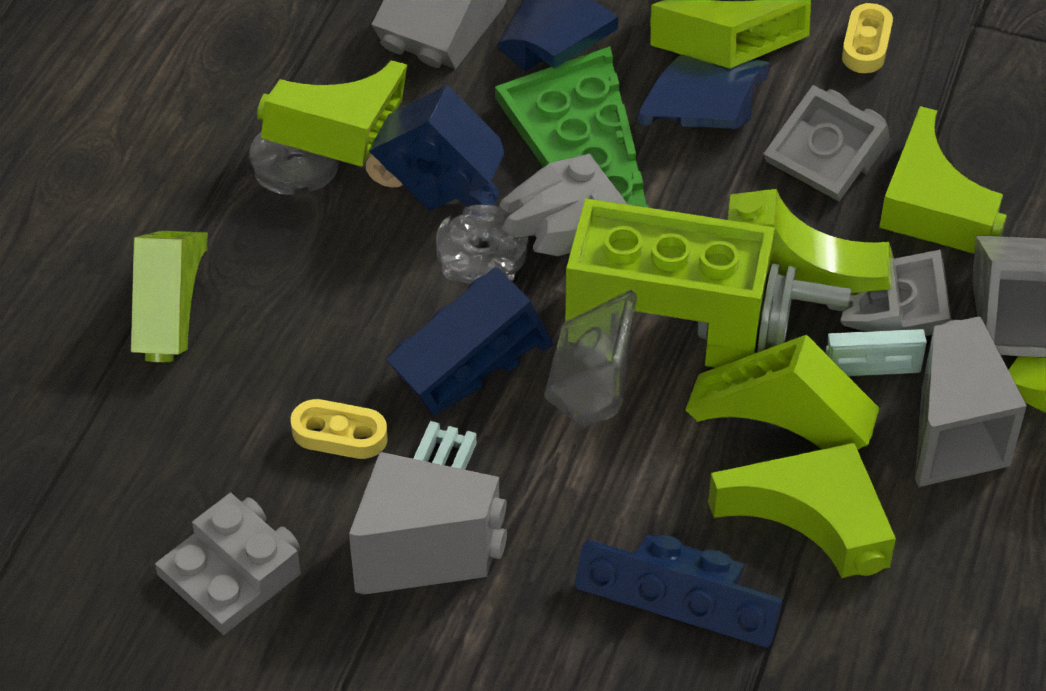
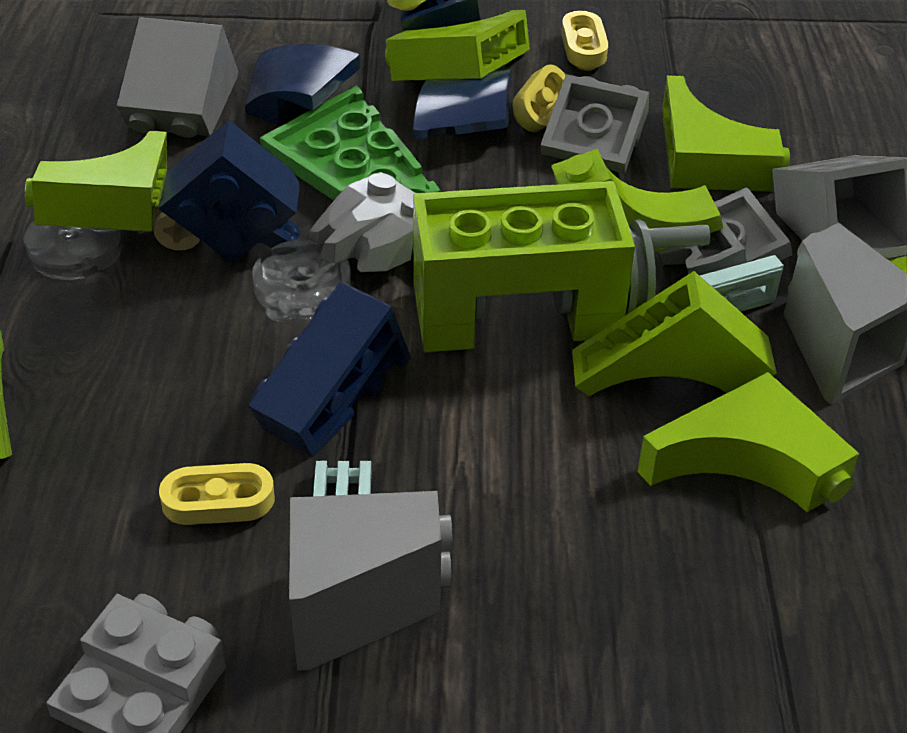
camera: 20 degrees left, 5 degrees down
clear slope [544,289,637,428] -> none
dark blue bracket [574,535,782,648] -> none
none -> light yellow plate [513,64,565,132]

